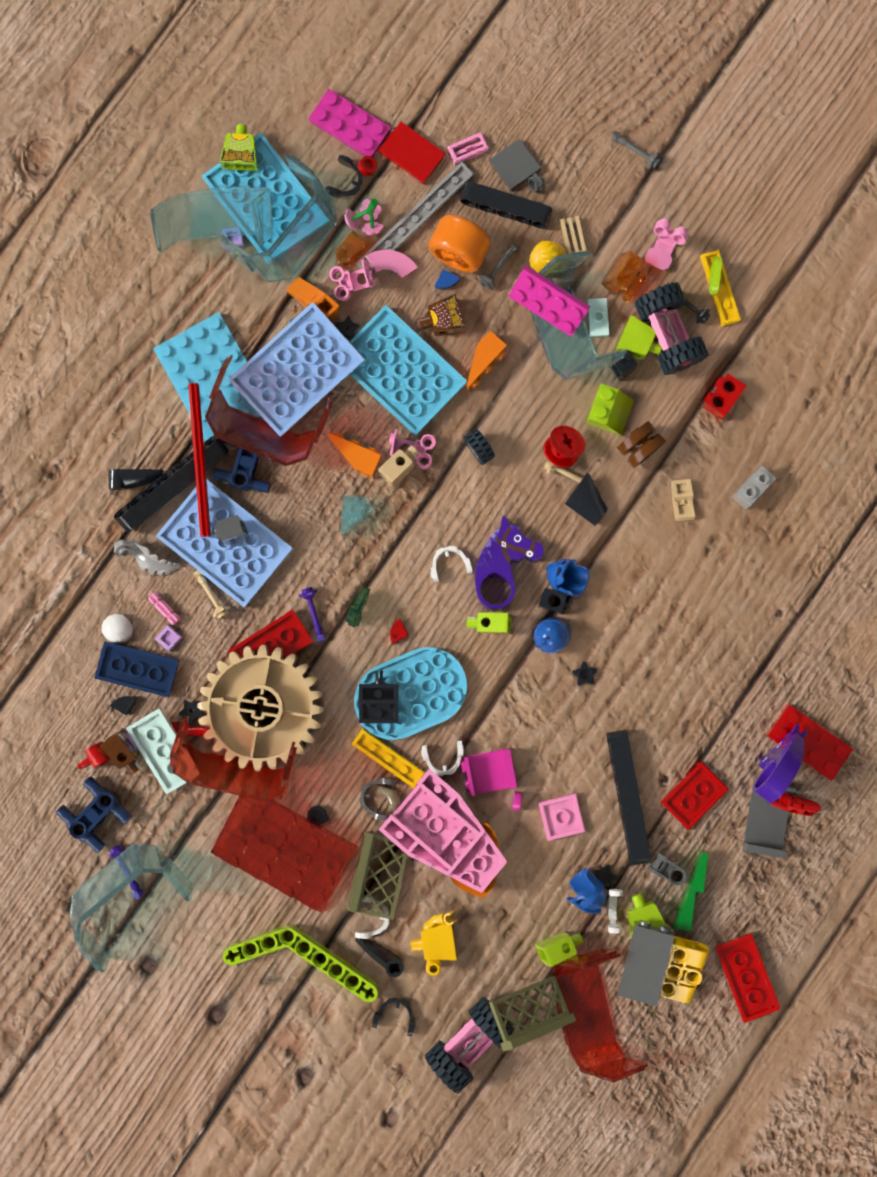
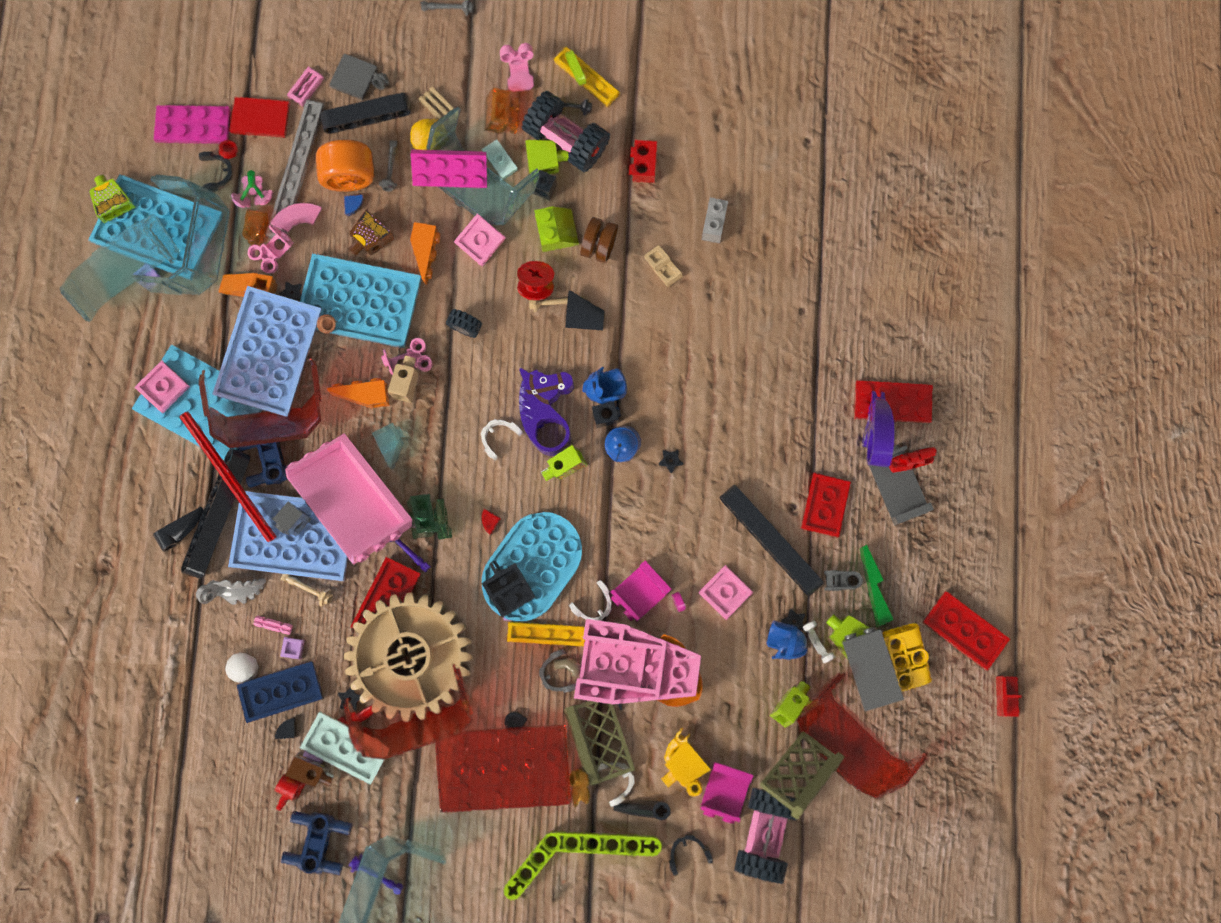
camera: 30 degrees left, 5 degrees down
none -> bright pink tile [135,361,190,413]
none -> bright pink panel [286,433,412,565]
none -> nougat plate [317,314,336,333]
none -> clear green brick [407,494,436,539]
none -> bright pink tile [454,213,506,267]
none -> pearl gold plate [569,769,590,807]
none -> dark pink panel [700,762,753,824]
none -> red panel [996,676,1022,717]

